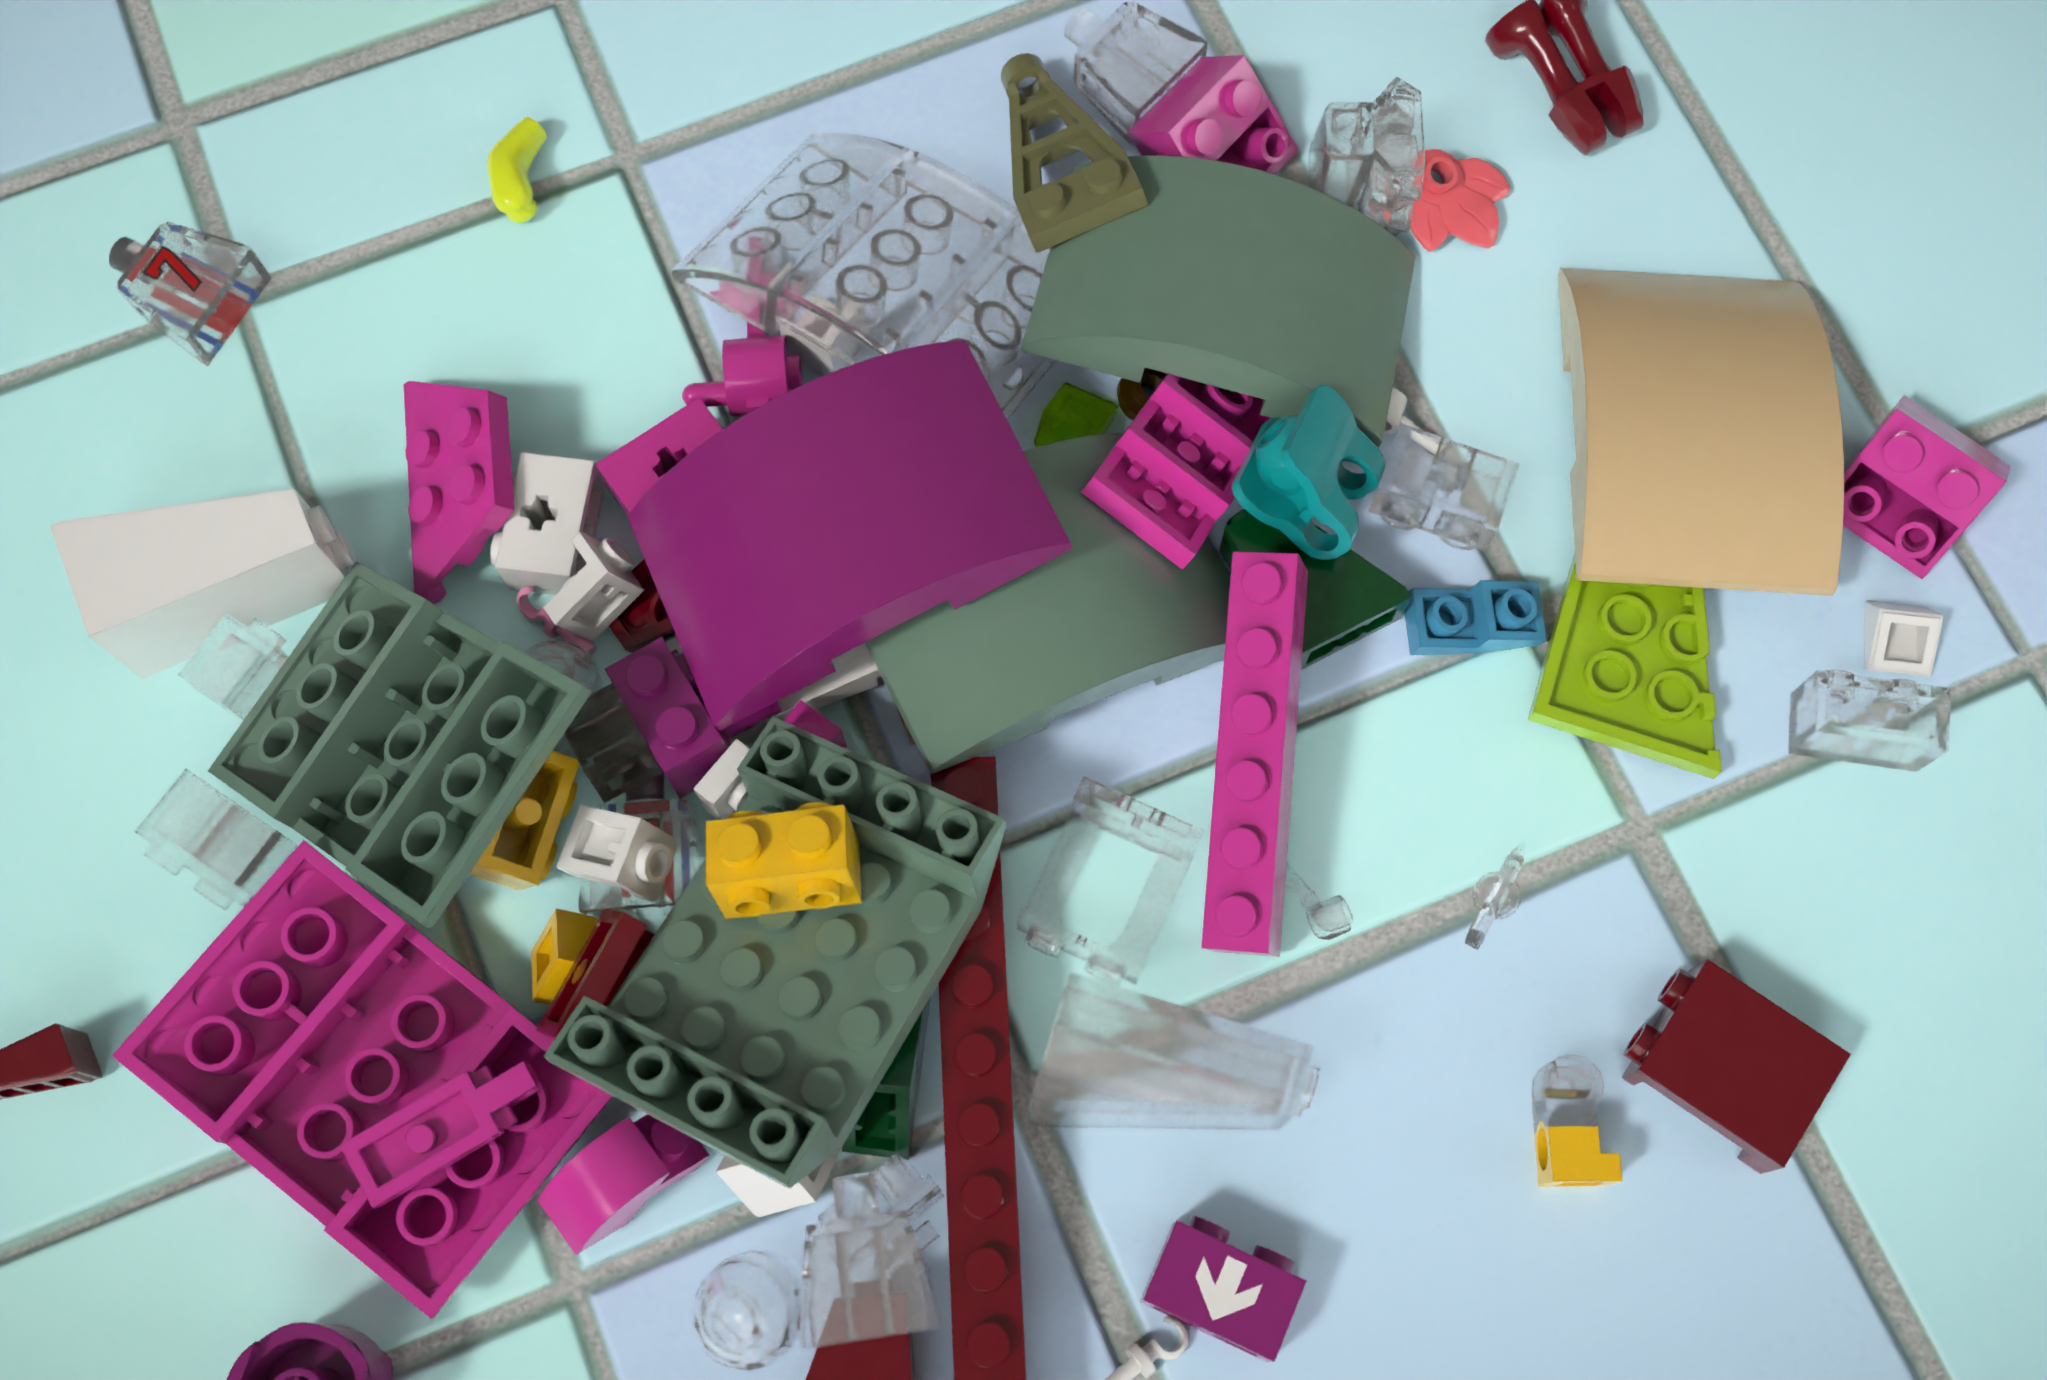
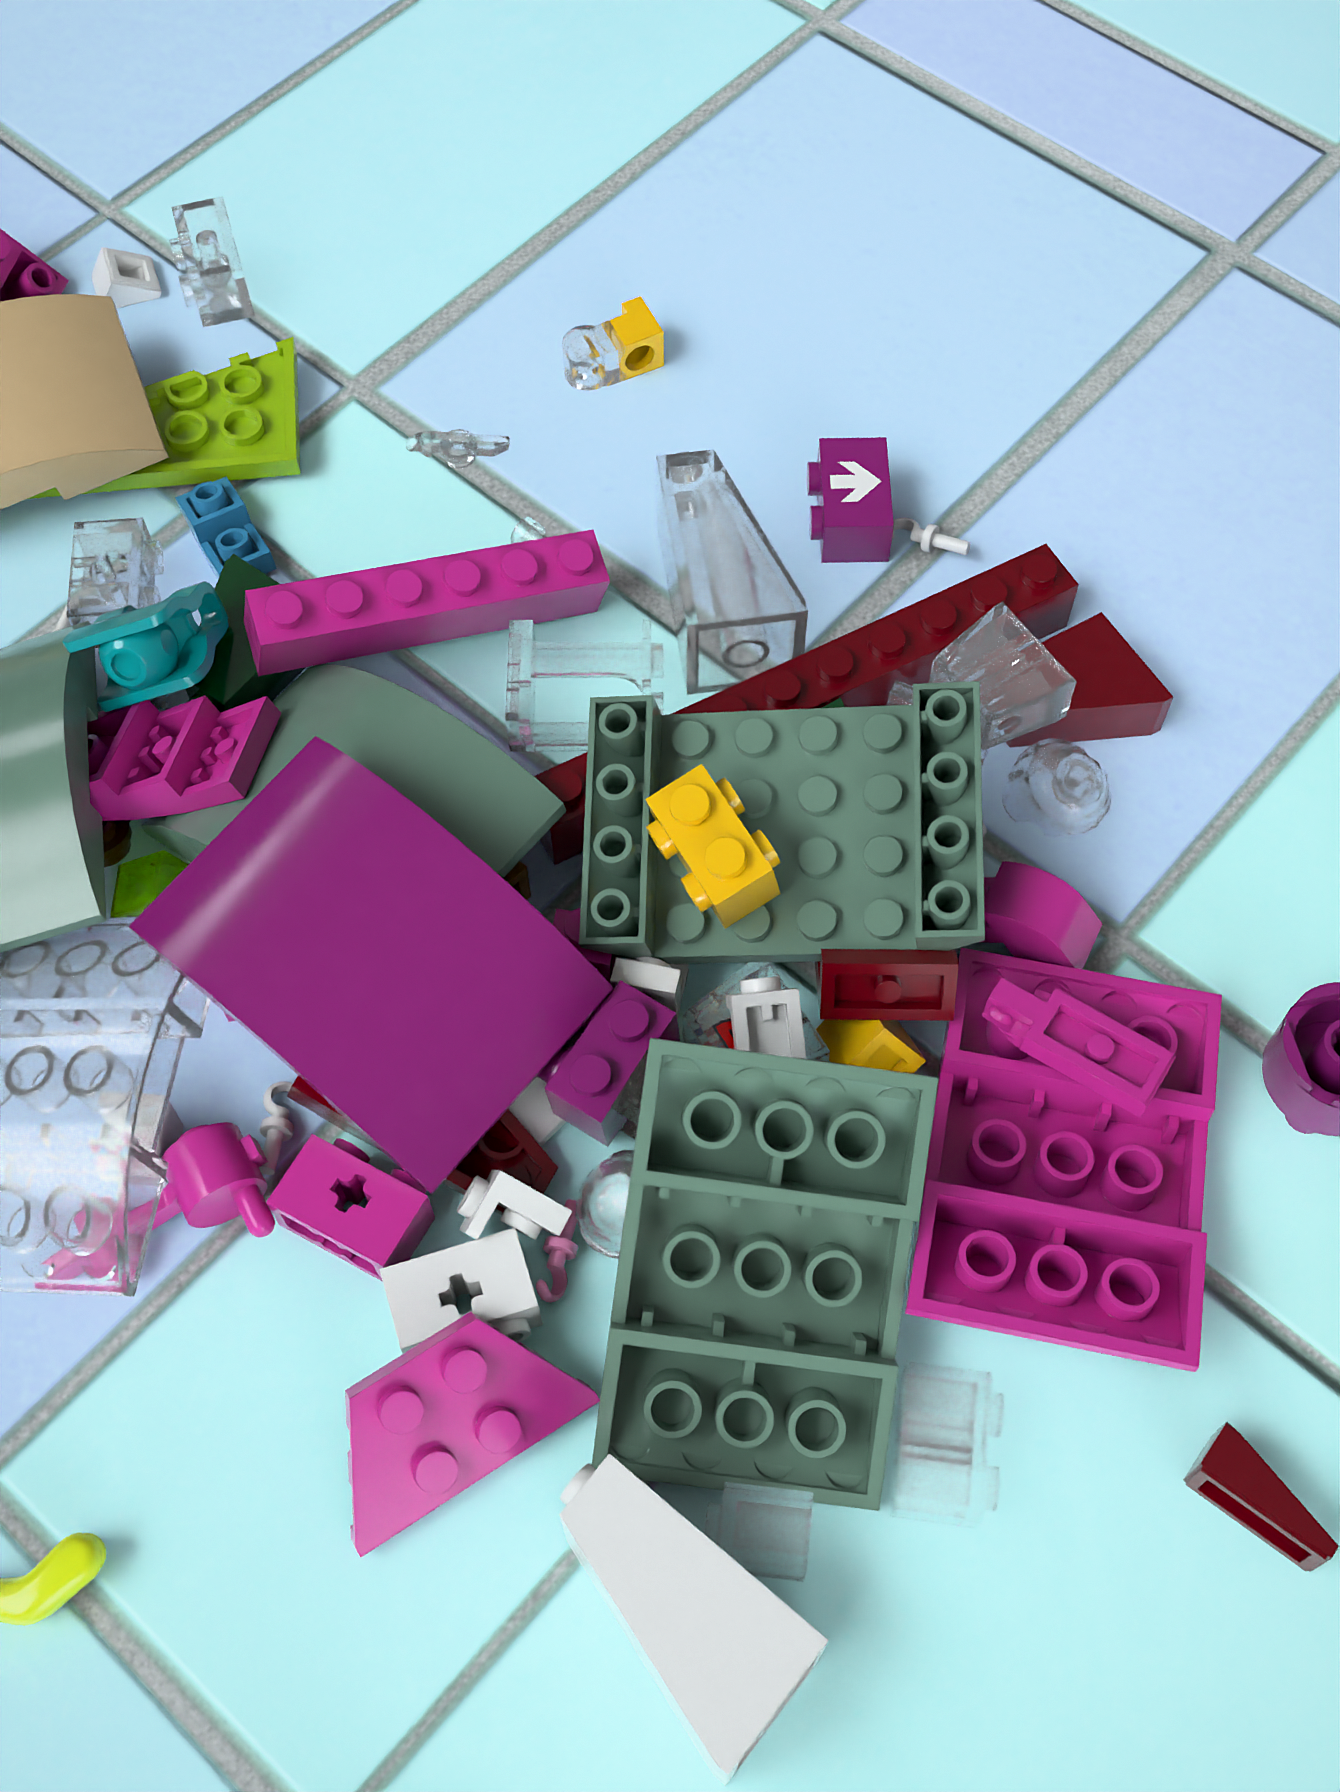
camera: 115 degrees left, 10 degrees down
dark red panel [1622,959,1851,1174] -> none

